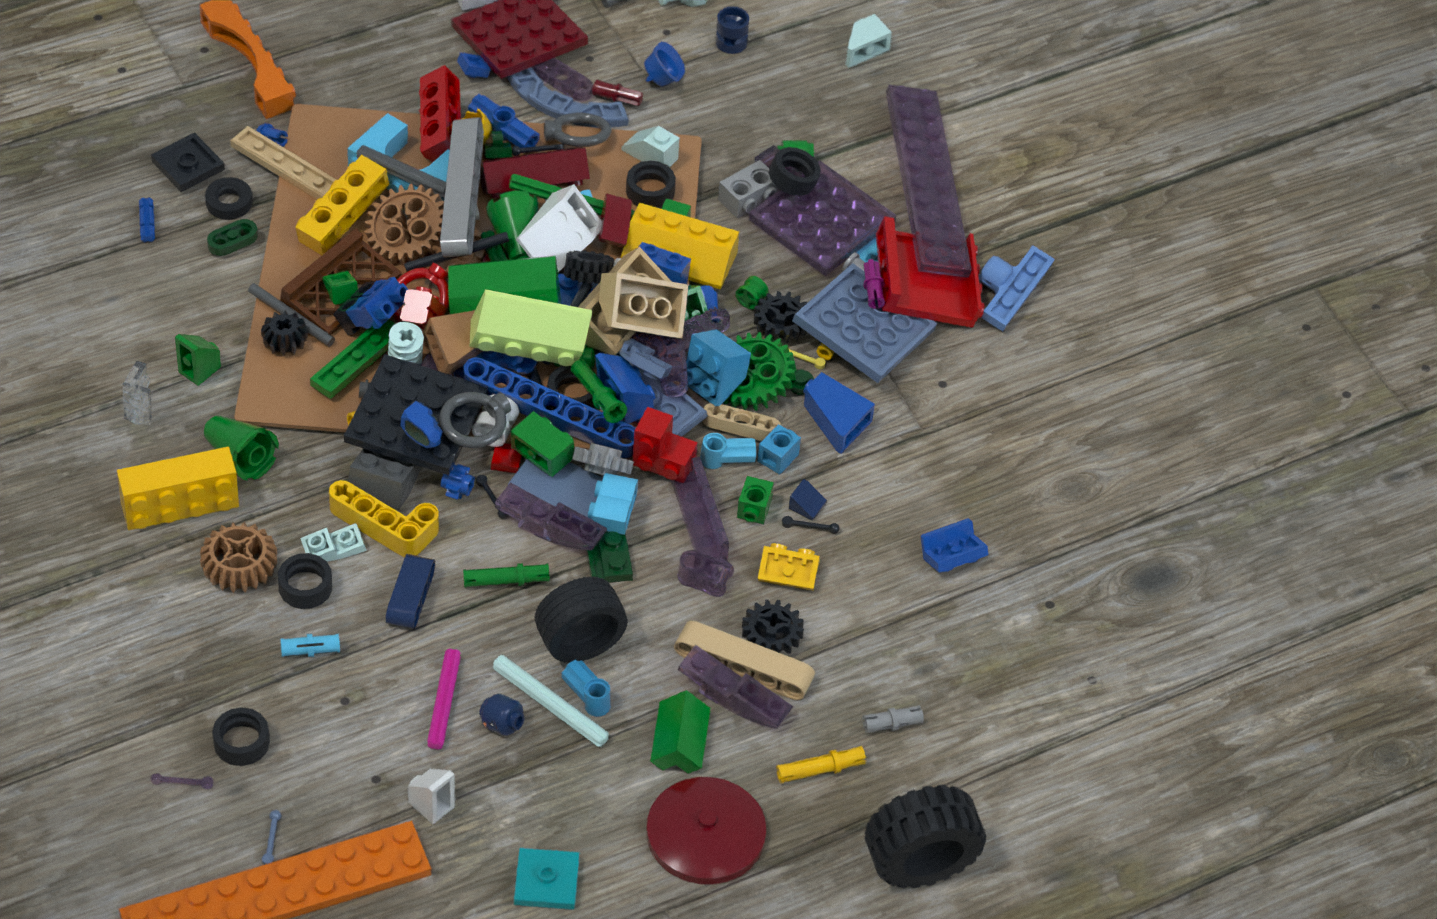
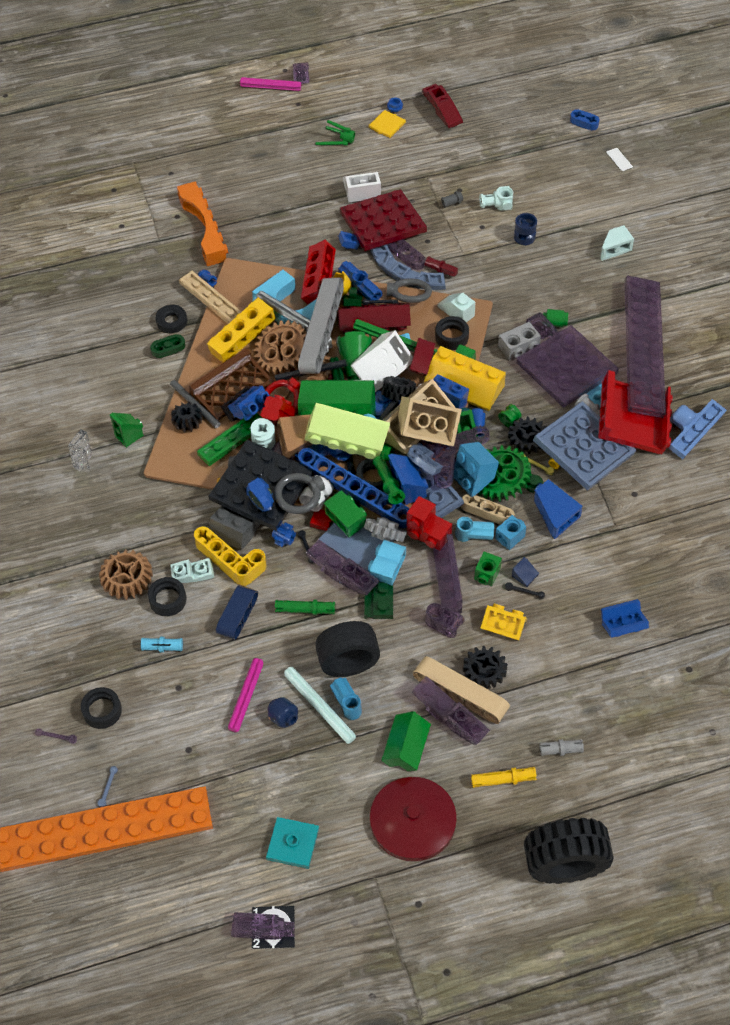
camera: 15 degrees right, 5 degrees up
yellow brick [117,446,239,530] -> none
blue axle [139,197,155,242] -> none
black plate [151,132,225,192] -> none
green cone [204,415,279,481] -> none
green slope [323,271,358,305] -> none
white slope [408,769,455,824] -> none
blue piece [644,41,685,87] -> none
black tyre [768,147,821,196] -> none
magenta axle [863,259,885,309] -> none

